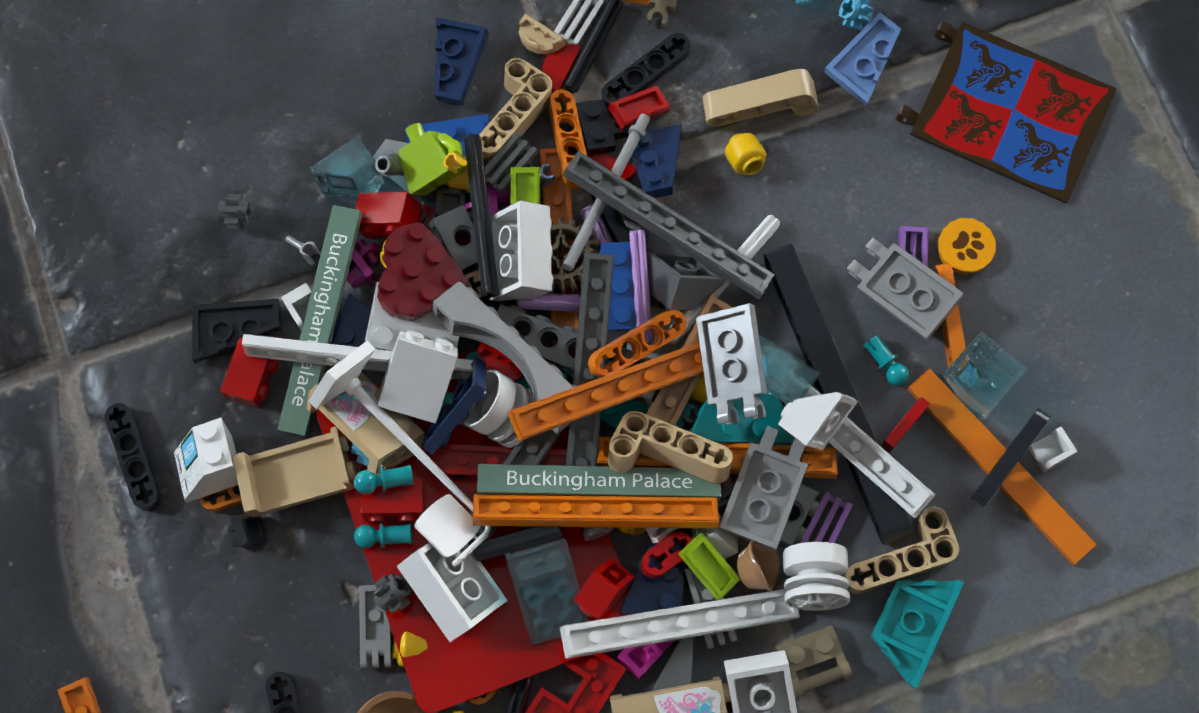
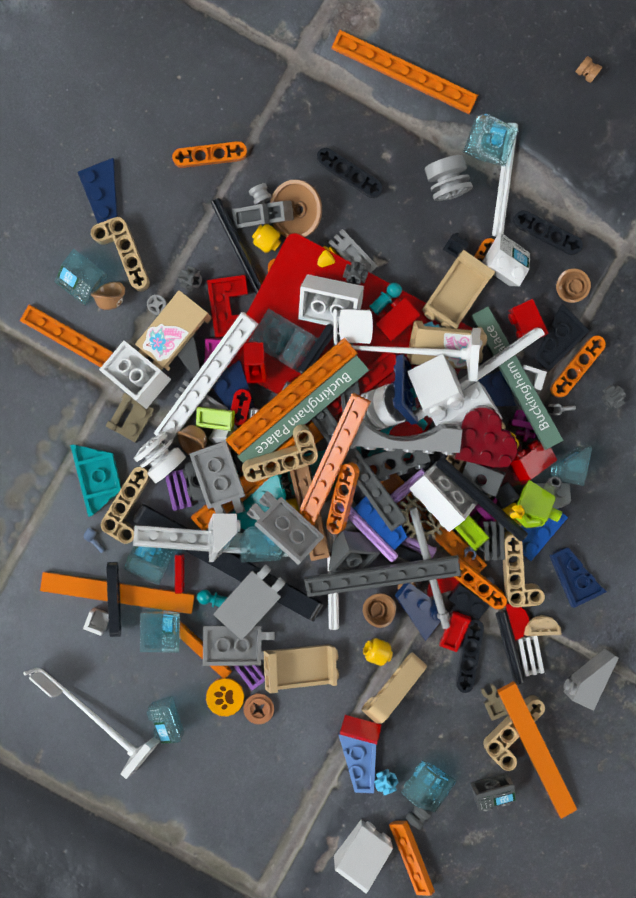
camera: 130 degrees right, 15 degrees up
teal pin [354,465,413,494] -> none
flag [896,21,1117,204] -> none
none -> white piece [23,668,160,779]
none -> sand blue hand [84,528,104,553]
none -> clear light blue slope [124,546,177,585]
none -> clear light blue slope [147,696,185,744]
none -> light grey tile [213,564,286,640]
none -> nougat gear [244,693,274,724]
none -> tan panel [264,644,339,693]
none -> red tile [340,715,382,745]
none -> medium nougat helmet [363,594,396,628]
none -> light grey wheel [424,155,473,201]
none -> clear light blue slope [463,114,519,166]
none -> white axle [492,123,518,237]
none -> orange beam [550,336,606,398]
none -> medium nougat helmet [556,269,591,303]

